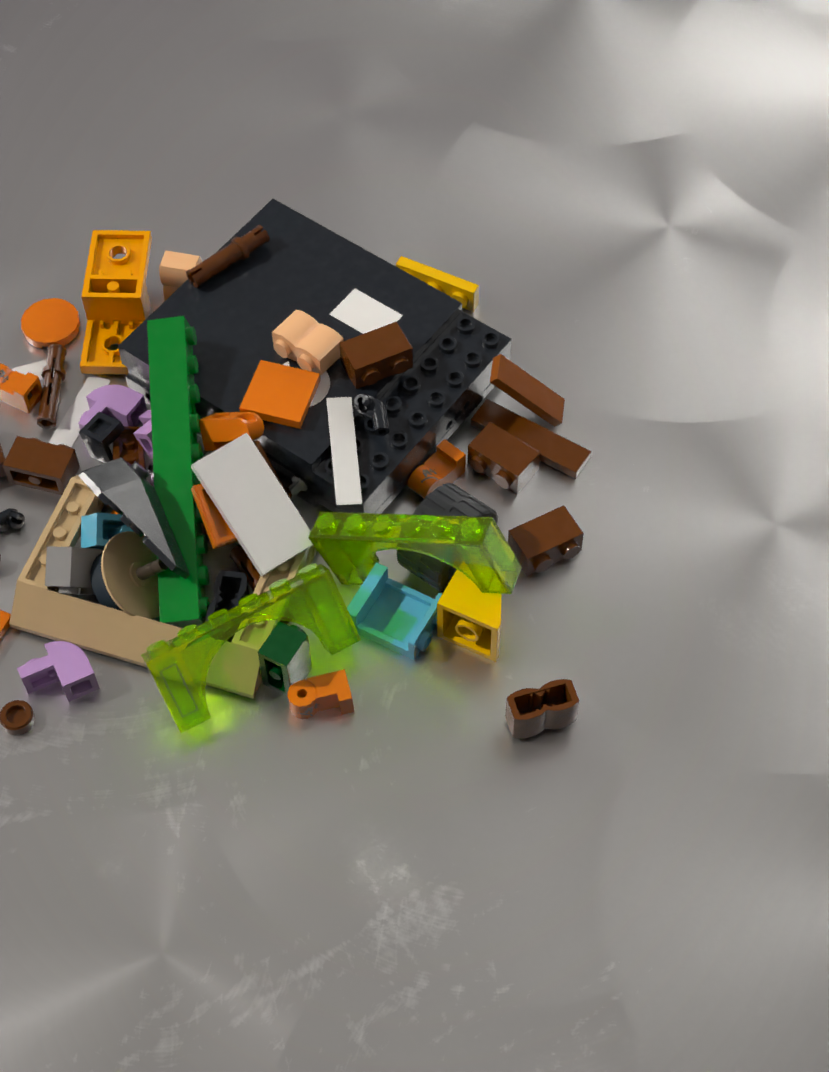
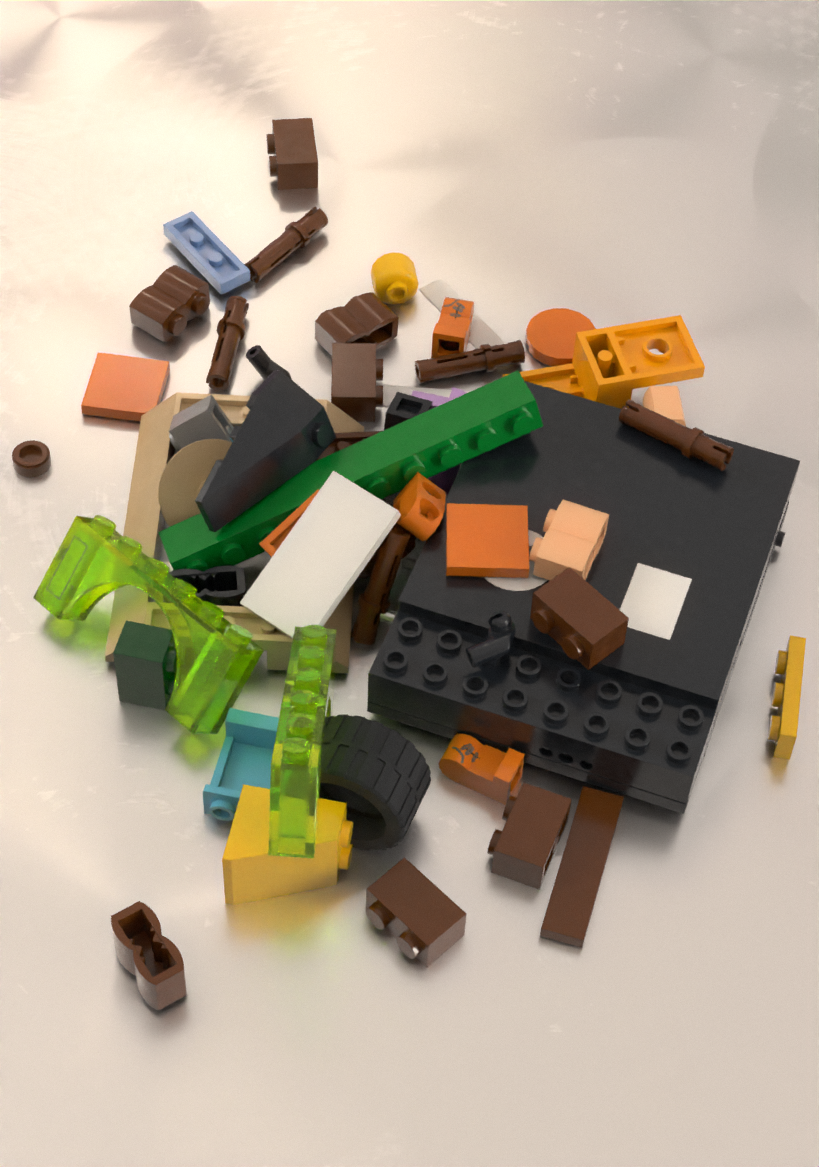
camera: 70 degrees right, 5 degrees down
lavender brick [17,641,100,702] -> none
orange leg [287,669,354,719] -> none
white sticker [326,397,362,505] -> none
dark orange tile [490,354,565,427] -> none

